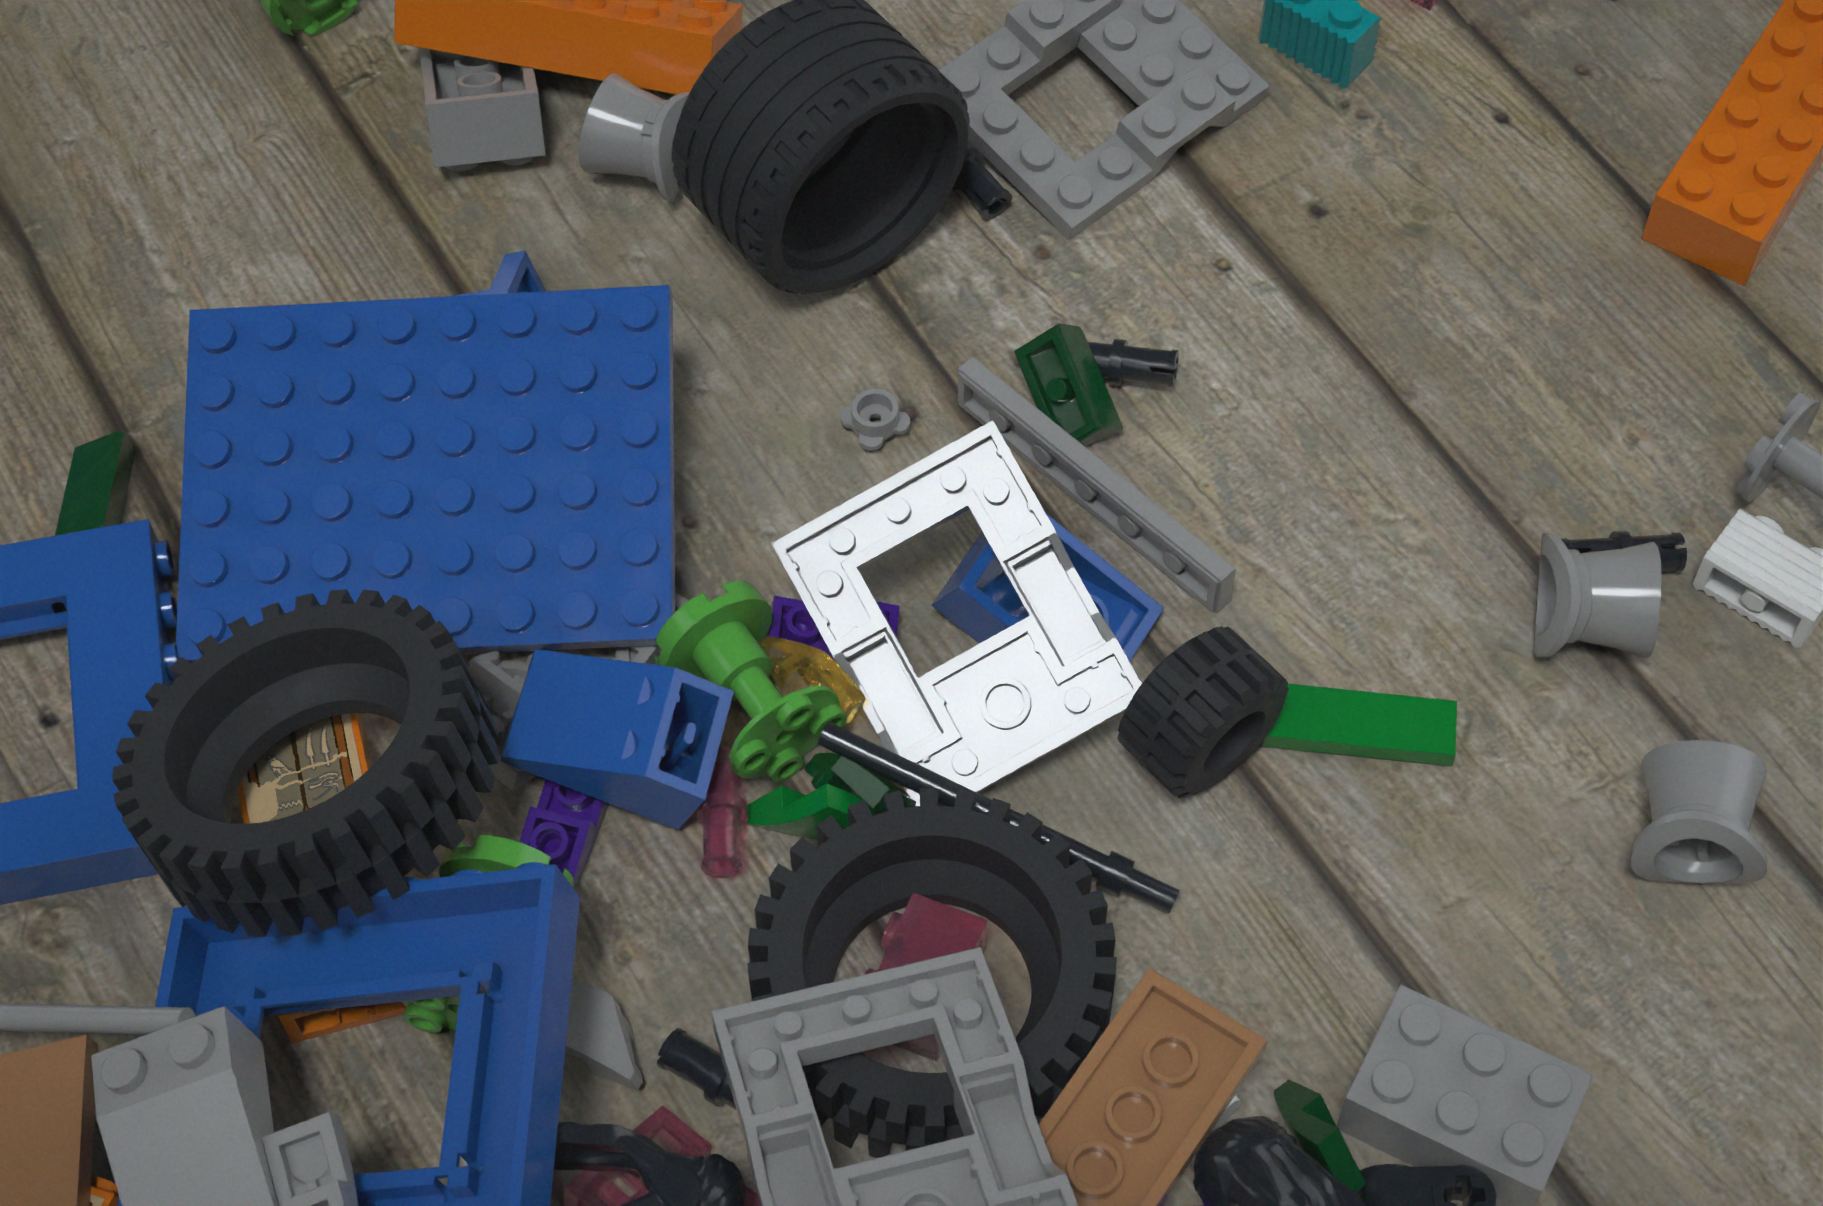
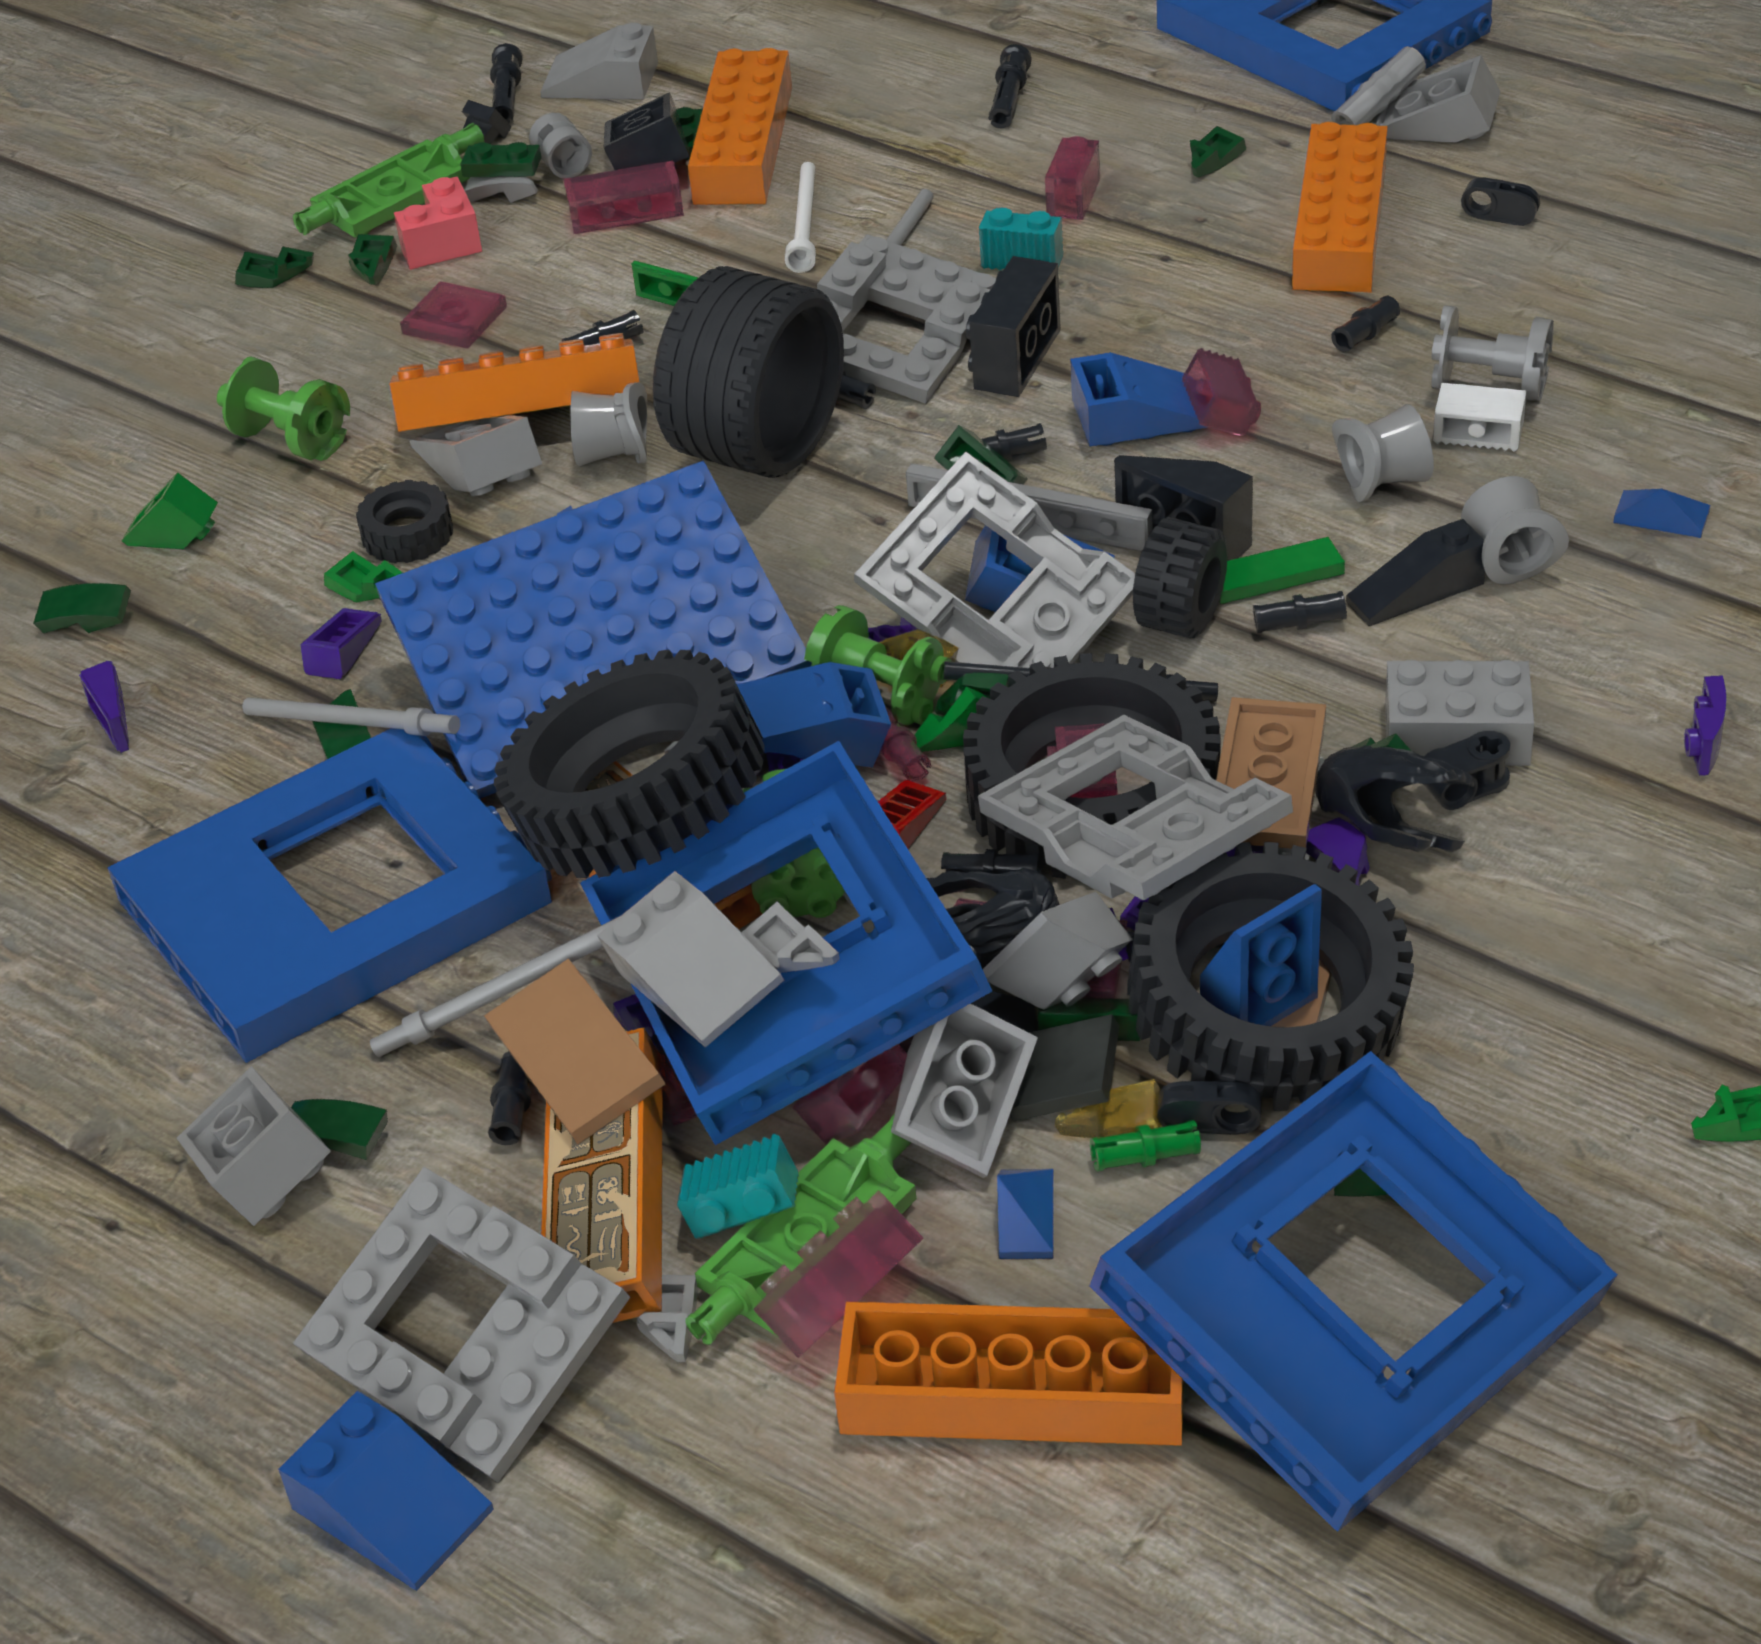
camera: 20 degrees left, 15 degrees down
light grey plate [840,389,910,450] -> none
none -> green slope [121,472,218,550]
none -> light grey bar [242,697,460,736]
none -> dark purple slope [300,608,382,679]
none -> green slope [324,551,404,603]
none -> black tyre [356,480,453,563]
none -> red slope [878,779,947,849]
none -> black brick [966,256,1061,397]
none -> blue slope [1070,352,1211,447]
none -> black slope [1114,455,1253,561]
none -> clear pink brick [1182,348,1261,436]
none -> black pin [1253,591,1347,634]
none -> black pin [1331,295,1400,352]
none -> black slope [1346,519,1485,626]

